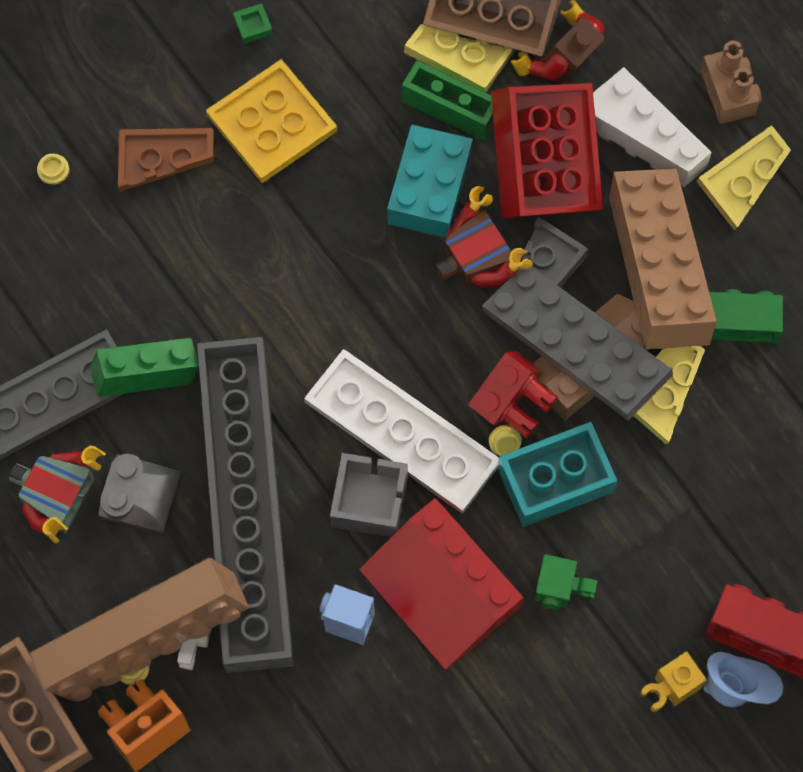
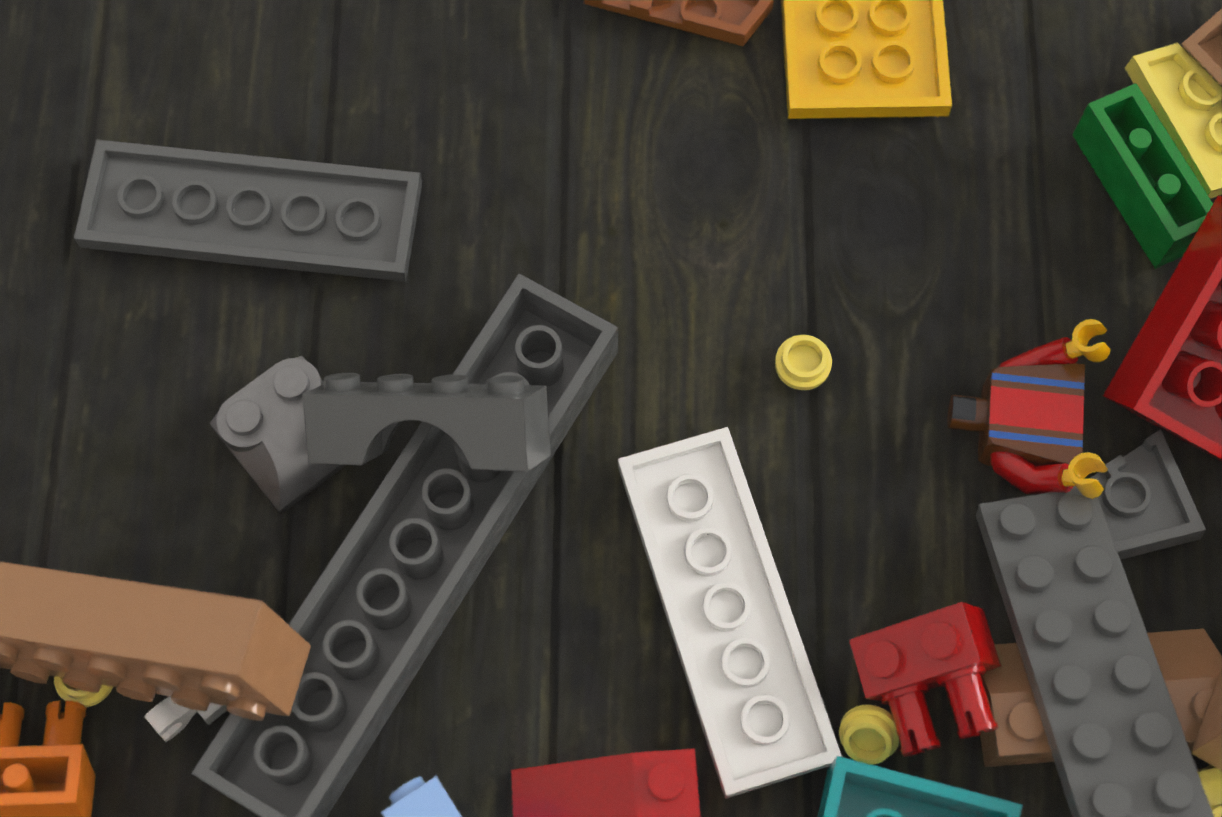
camera: 35 degrees right, 0 degrees up
torso [9,445,106,543] -> none
green brick [90,338,199,397] -> none
flat silver piece [330,453,408,537] -> none
teal brick [387,124,473,238] -> none
none -> dark grey arch [302,373,551,471]
none -> light yellow plate [775,335,832,390]

